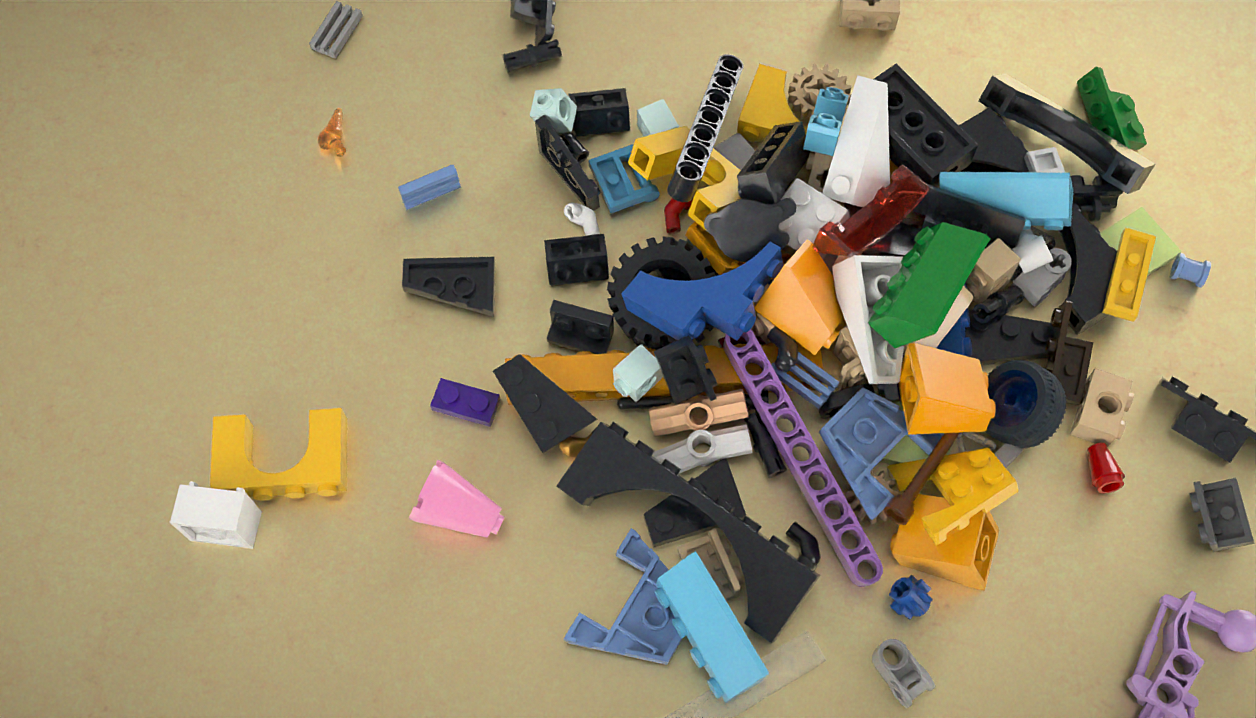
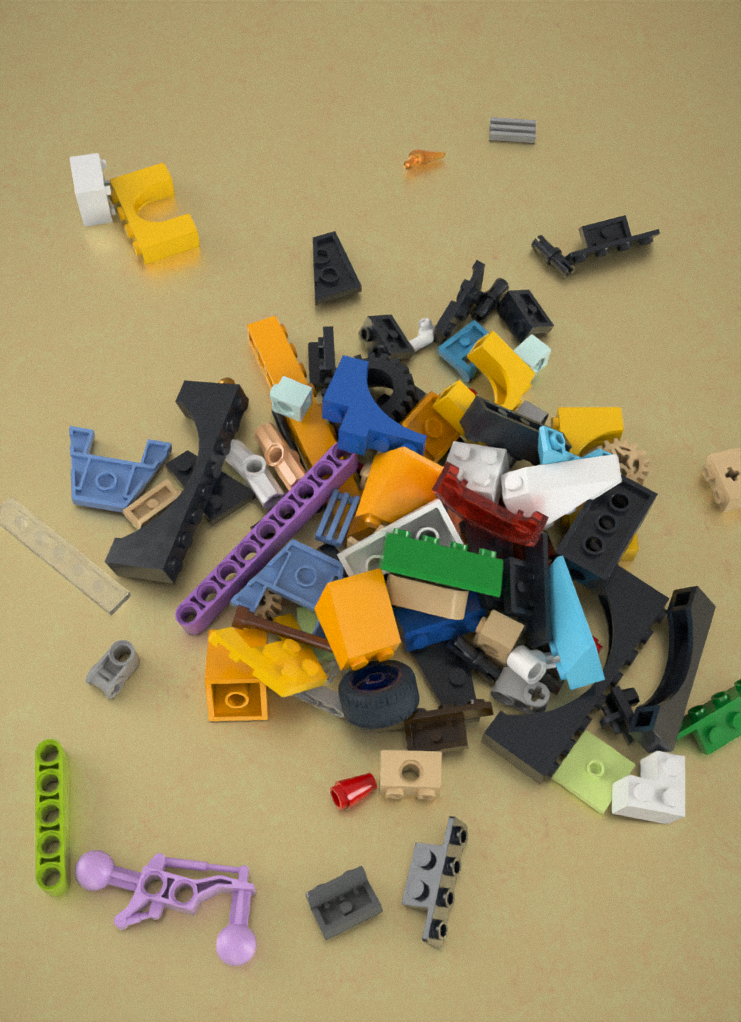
camera: 65 degrees right, 5 degrees down
medium blue tile [398,165,461,210] -> none
bright pink cone [409,460,505,538] -> none
dark purple plate [430,378,501,427] -> none
black wing [493,354,598,453] -> none
light aqua brick [530,88,577,133] -> none
black bracket [654,335,717,405] -> none
medium azure slope [655,551,770,703] -> none
black beam [667,54,743,202] -> none
black tile [704,198,797,262] -> none
black arm [767,326,798,372] -> none
black arm [785,521,821,564] -> none
blue gear [889,575,933,620] -> none
white tile [1024,147,1065,173] -> none
yellow plate [1102,227,1156,322] -> none
medium blue bush [1170,252,1211,288] -> none
none -> white brick [612,751,685,824]

